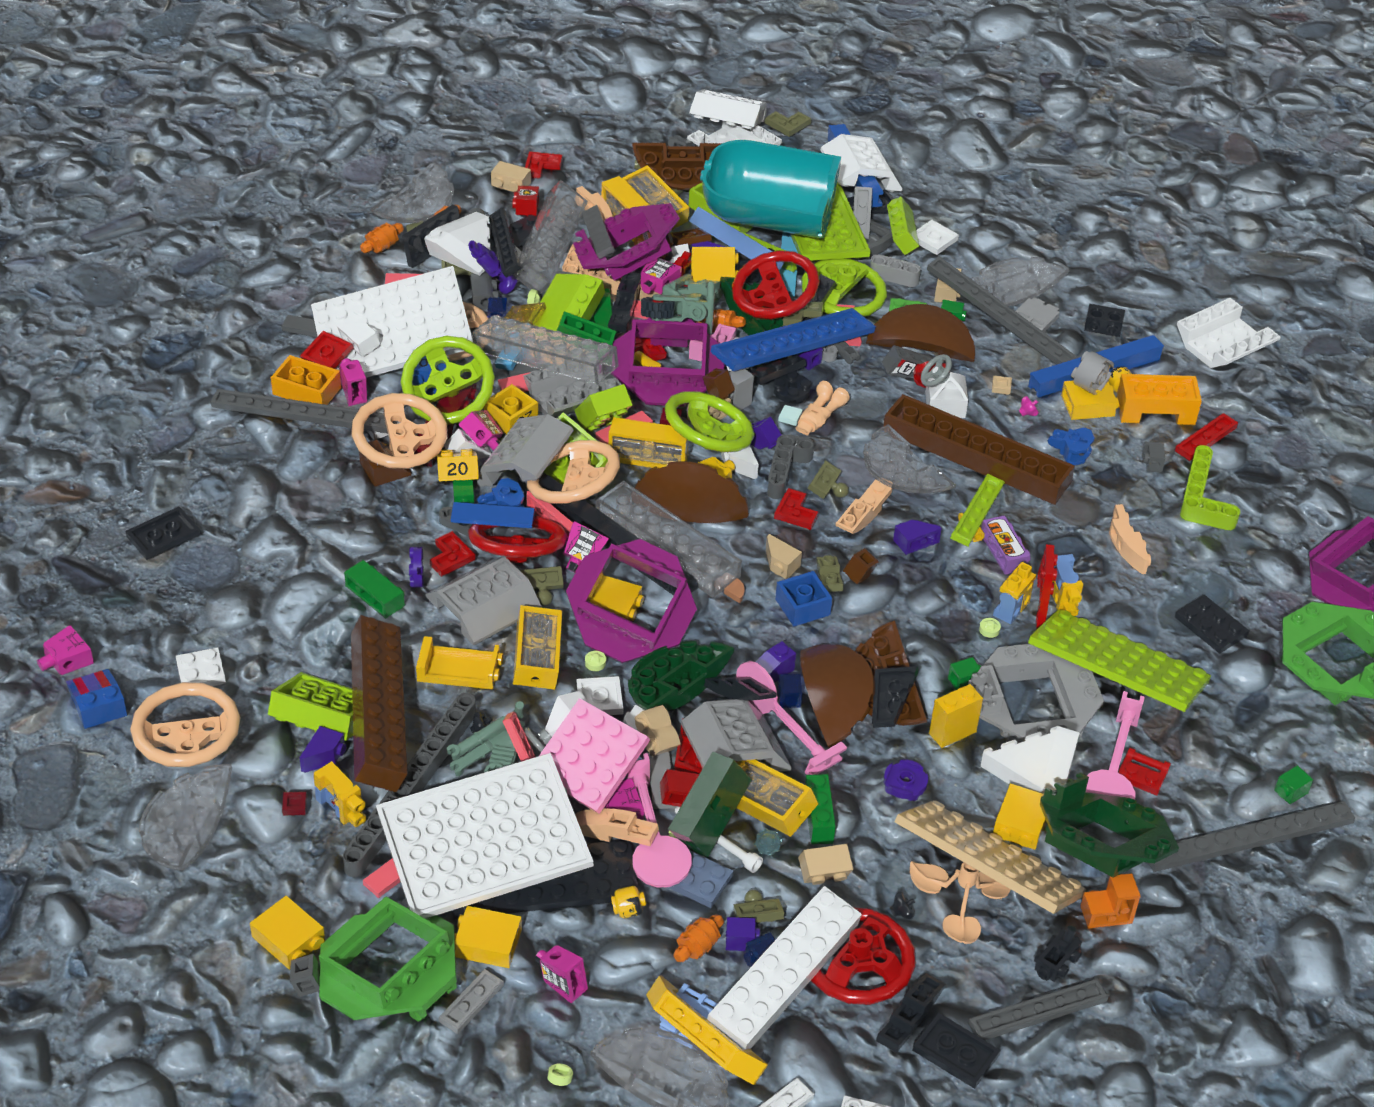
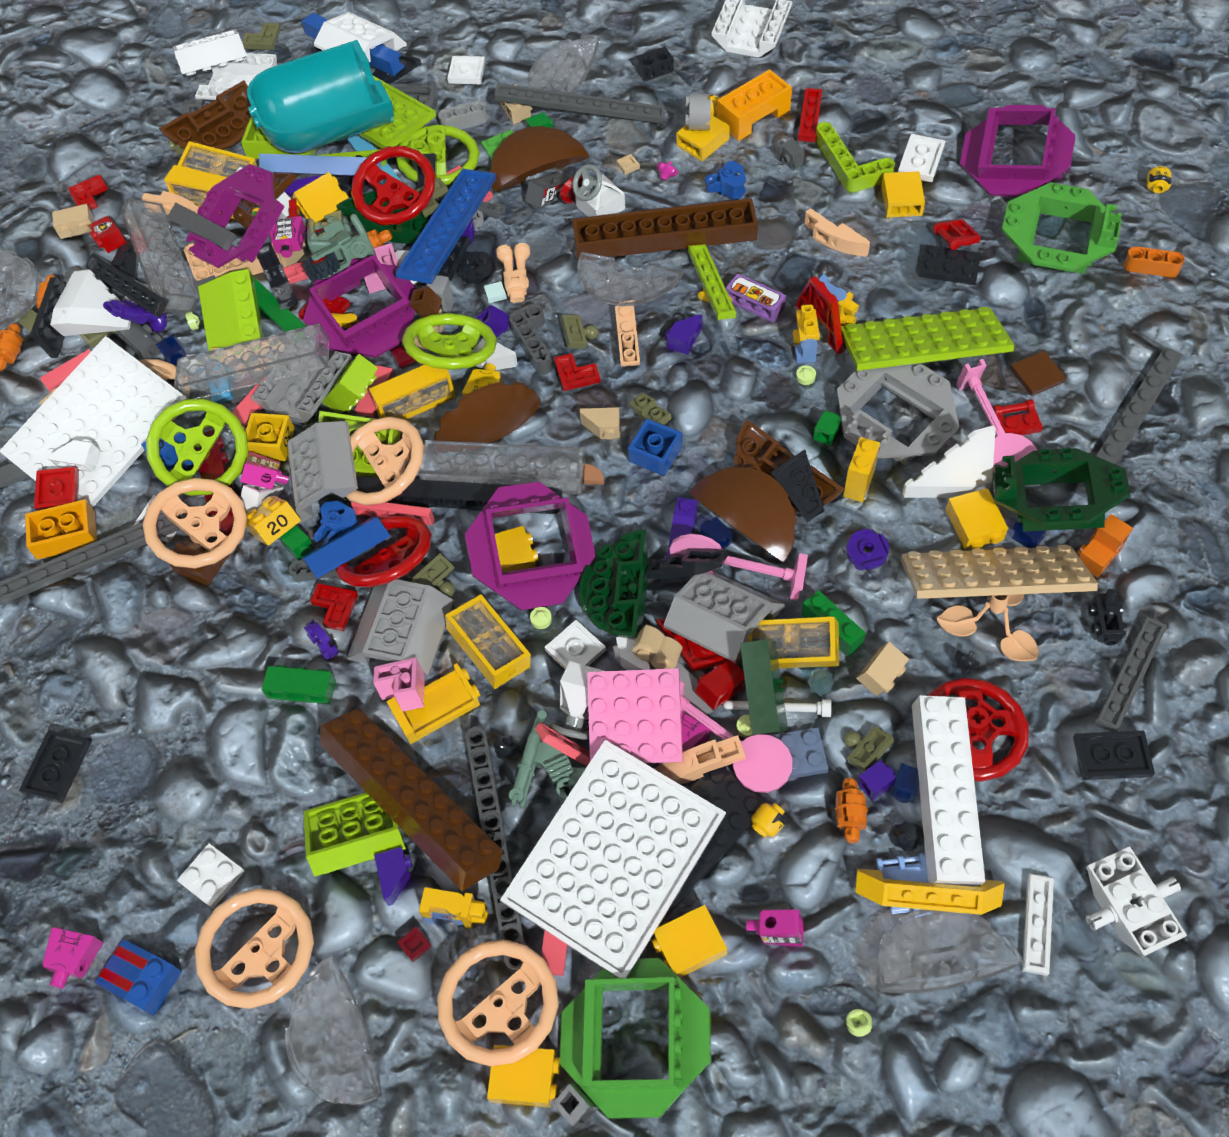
camera: 30 degrees left, 15 degrees up
dark pink torso [340,358,367,406] -> none
light grey tile [439,969,504,1034] -> none
clear yellow tile [499,302,546,330] -> none
green brick [554,311,616,357] -> none
torso [563,521,609,573] -> none
reddish brown brick [843,548,879,584] -> none
light grey tile [853,186,872,240] -> none
black slope [876,973,946,1053] -> none
lime brick [887,196,919,255] -> none
light grey plate [1015,297,1060,332] -> none
blue tile [1028,335,1164,398] -> none
green brick [1274,765,1313,804] -> none
none -> bright pink brick [373,657,425,711]
none -> light nougat piece [437,939,559,1066]
none -> yellow brick [881,171,925,218]
none -> black piece [890,821,921,851]
none -> white plate [898,134,945,182]
none -> red plate [932,219,981,250]
none -> reddish brown tile [1010,351,1066,396]
none -> clear blue brick [1012,520,1047,548]

